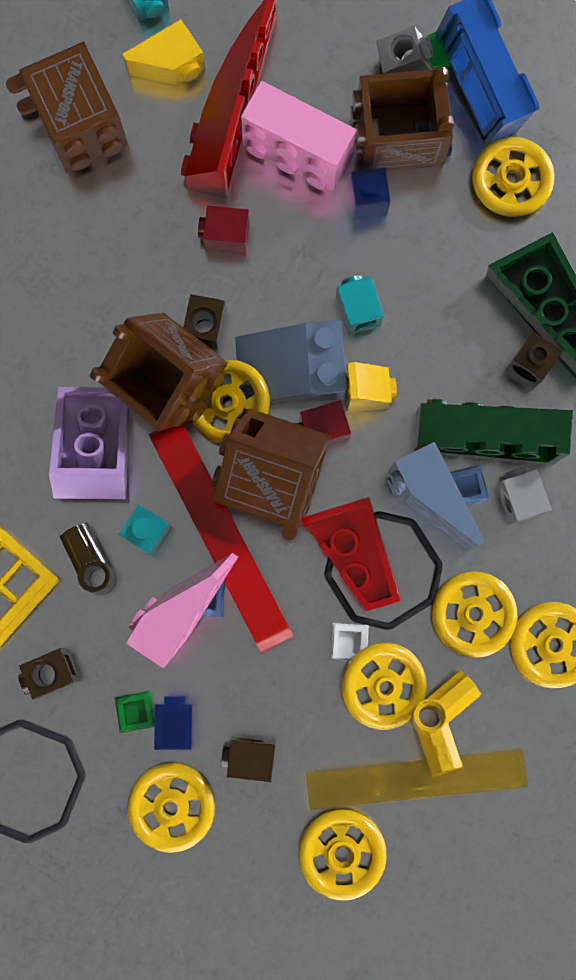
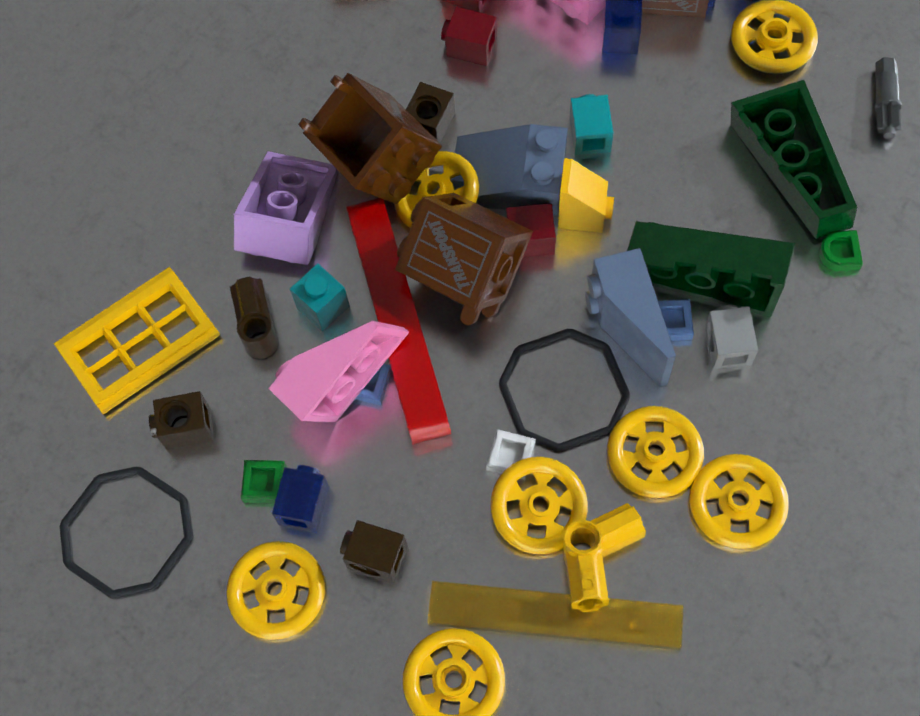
camera: 20 degrees right, 15 degrees down
red wing [302,497,402,611] -> none
dark brown brick [506,331,563,388] -> none

